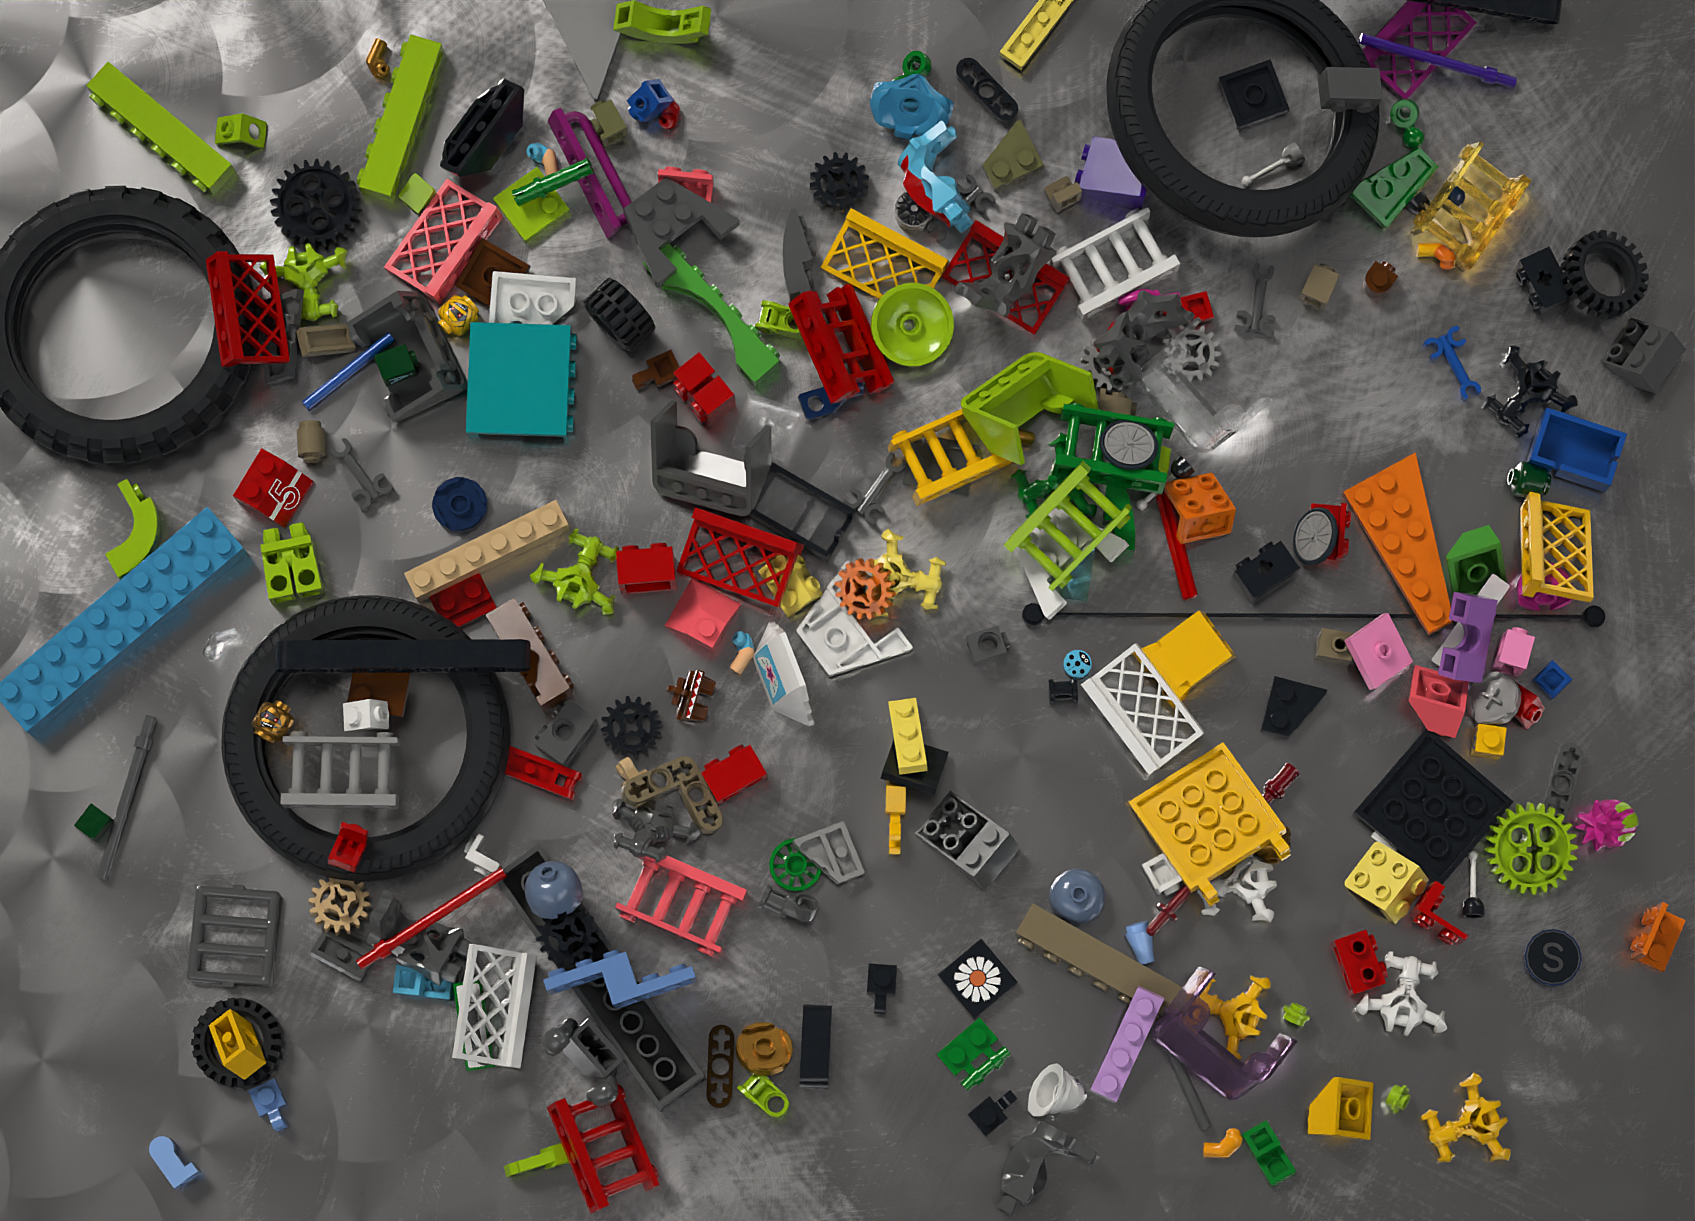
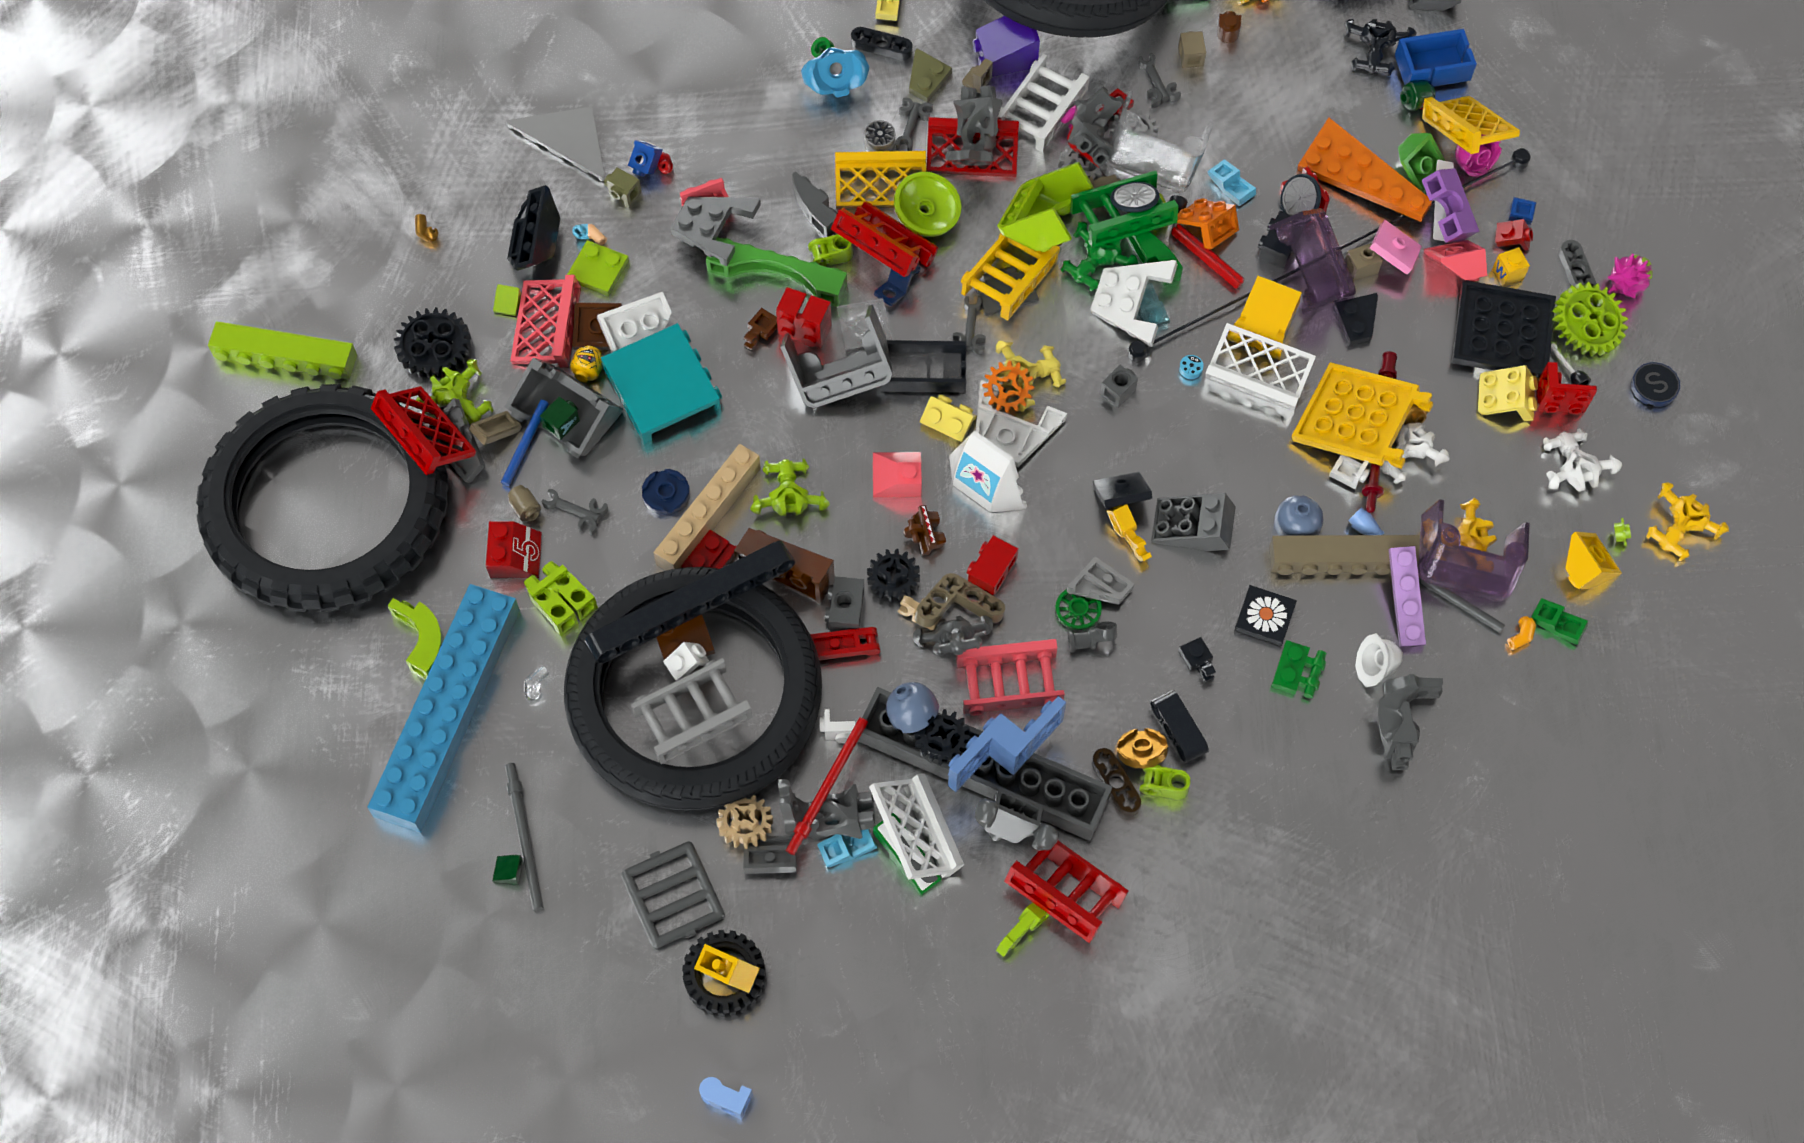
camera: 30 degrees left, 15 degrees down
lime bracket [215,113,267,148] -> none
medium blue plate [248,1078,287,1132] -> none
pearl gold head [252,700,294,744] -> none
red bracket [328,822,368,873] -> none
lime brick [357,34,444,203] -> none
green pin [512,157,594,207] -> none
magenta piece [548,107,632,238] -> none
black tyre [583,278,656,352] -> none
lime arch [613,0,711,44] -> none
red piece [616,543,677,594] -> none
red fence [676,507,804,608] -> none
arm [729,631,754,675] -> none
black gear [810,152,869,213] -> none
light yellow plate [888,698,927,775] -> none
medium azure hips [897,120,974,233] -> none
black plate [968,1090,1018,1136] -> none
lime fence [1004,461,1132,591] -> none
black bush [1048,678,1078,704] -> none
lime plate [1283,1002,1311,1026] -> none
red brick [1331,929,1388,997] -> none
blue bar [1423,326,1481,401] -> none
light grey tile [1466,671,1521,726] -> none
bright pink brick [1490,627,1535,678] -> none
orange bracket [1630,902,1686,973] -> none
none -> medium azure slope [1208,159,1256,206]
none -> clear purple windscreen [1269,208,1356,314]

